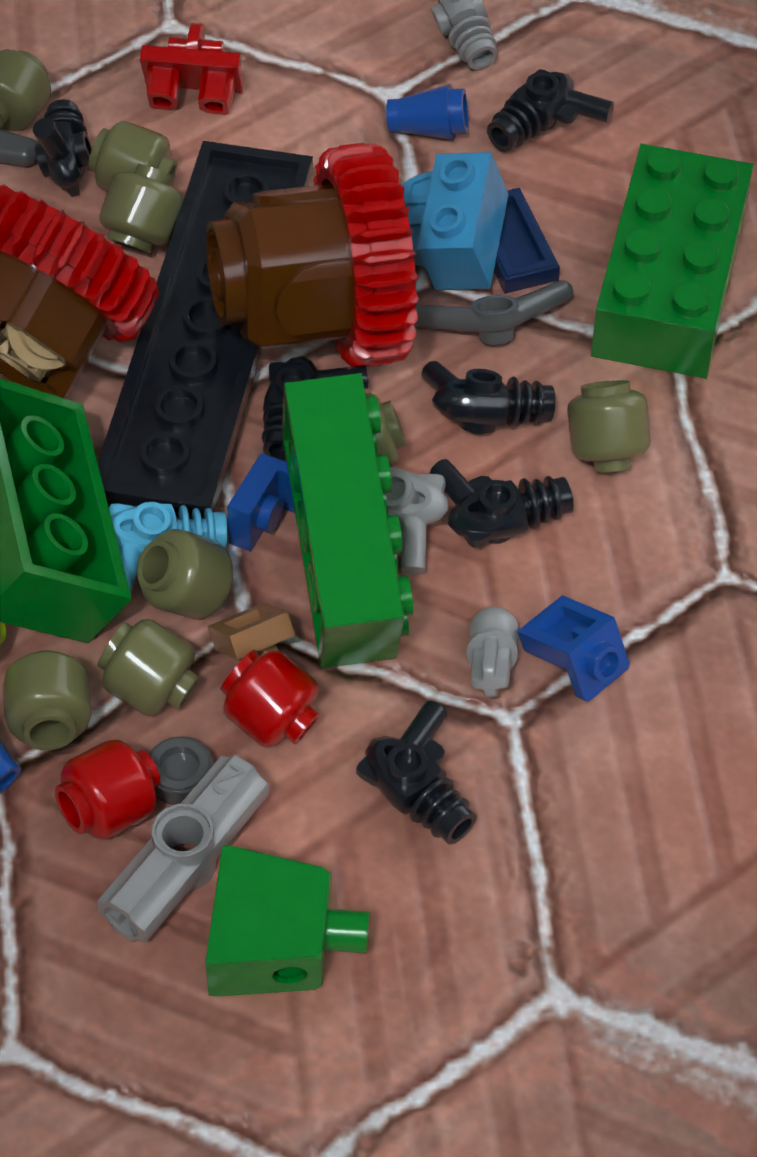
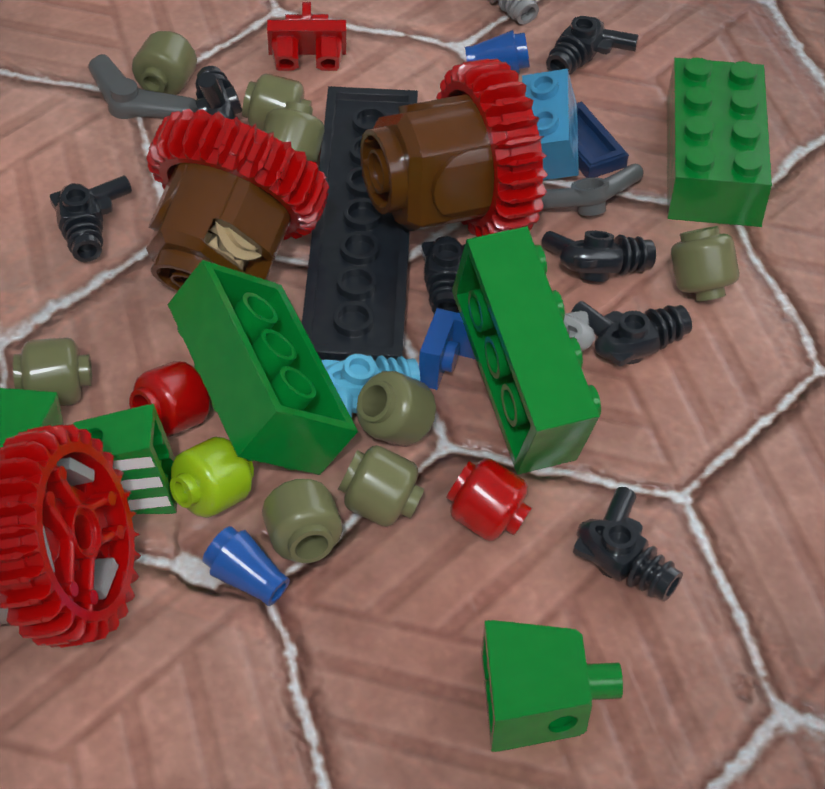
camera: 10 degrees left, 5 degrees down
red head [55,739,160,839] -> none
light grey piece [97,755,269,943] -> none
dark grey tile [149,737,213,805] -> none
medium nougat plate [207,602,295,660] -> none
light grey axle [466,606,519,698] -> none
blue bracket [517,595,630,702] -> none

